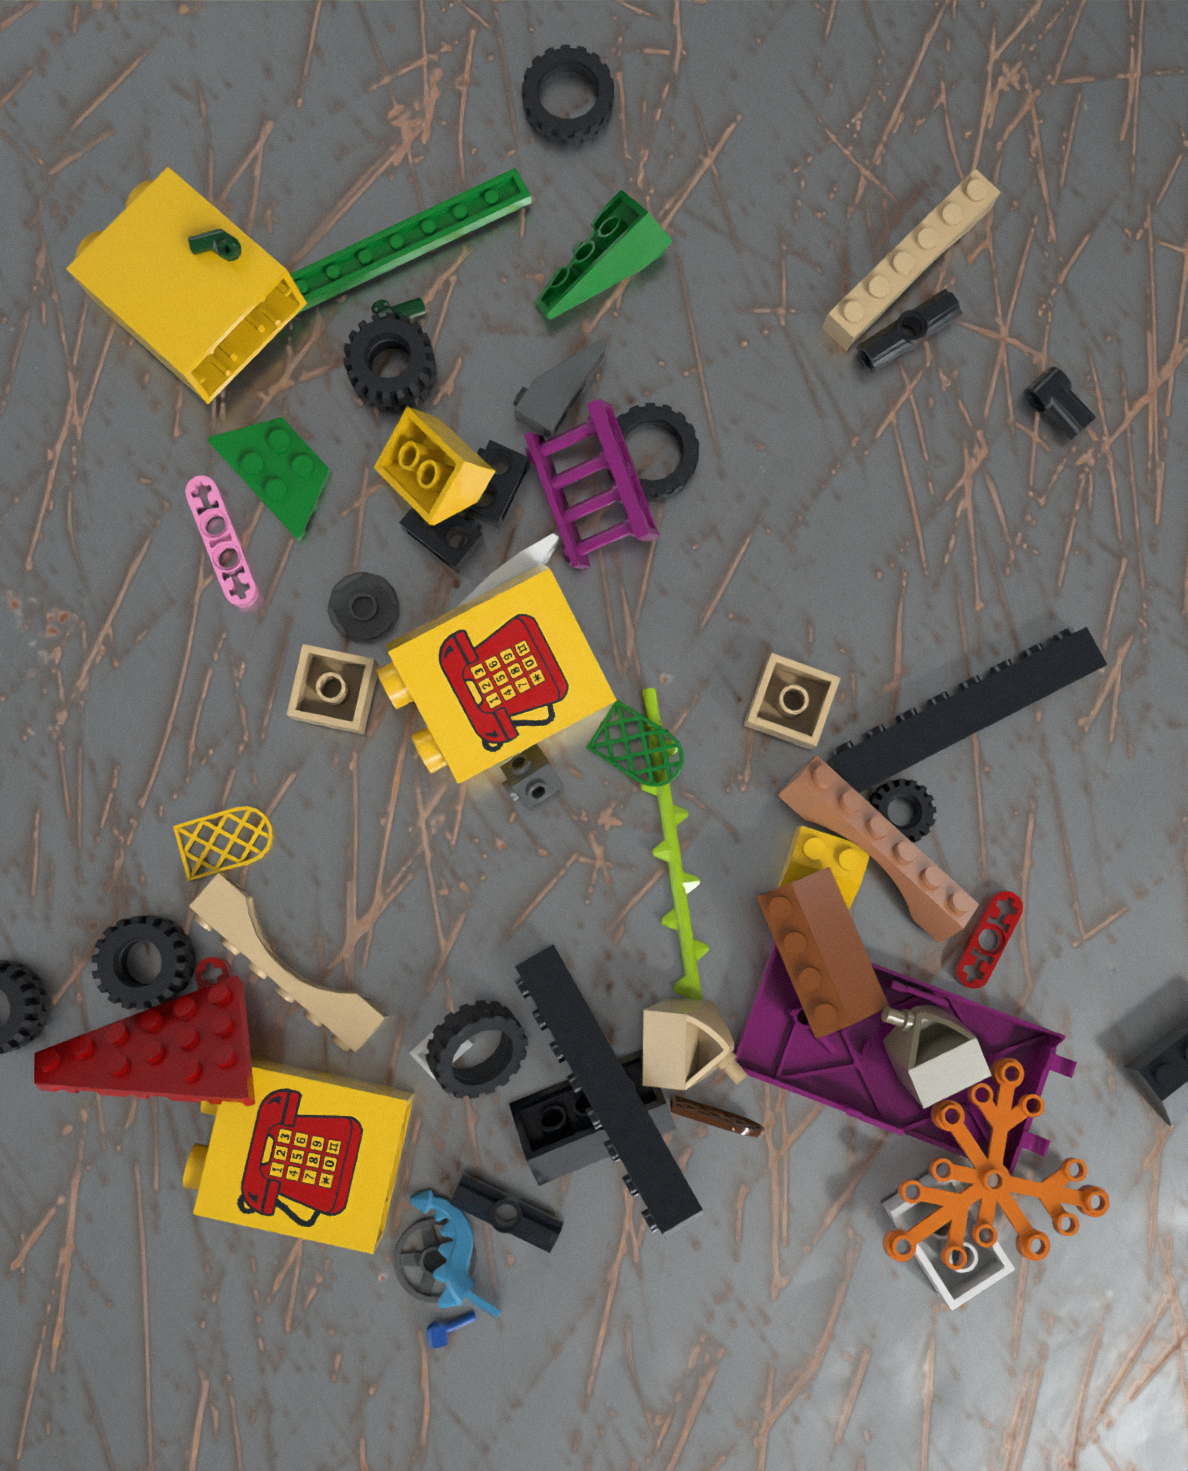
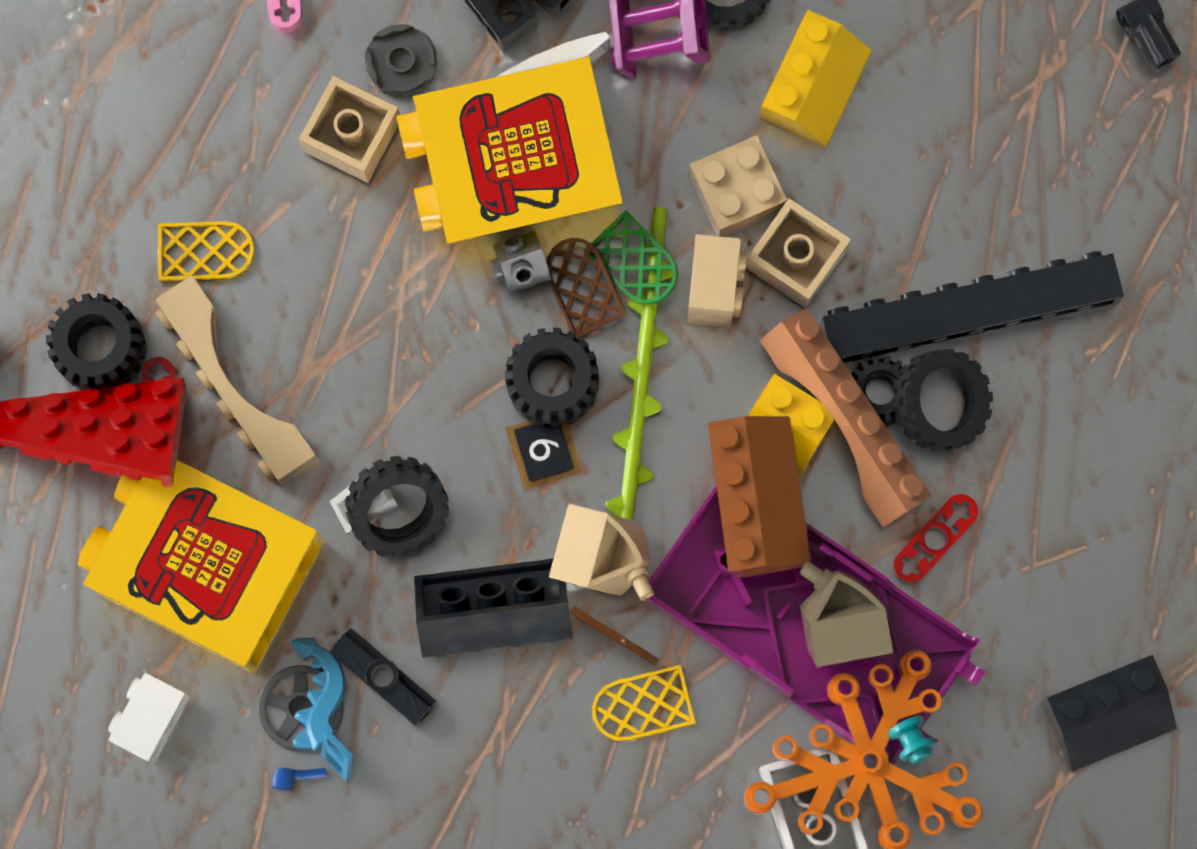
camera: 25 degrees right, 5 degrees down
black brick [514,944,705,1238] -> none
none -> white brick [108,673,190,764]
none -> black tyre [505,327,599,427]
none -> piece [505,419,583,490]
none -> reddish brown window [546,238,628,339]
none -> yellow window [592,664,696,741]
none -> tan brick [687,234,747,328]
none -> tan brick [689,135,787,237]
none -> yellow slope [760,9,872,148]
none -> teal wheel [888,715,936,765]
none -> black tyre [892,349,993,450]

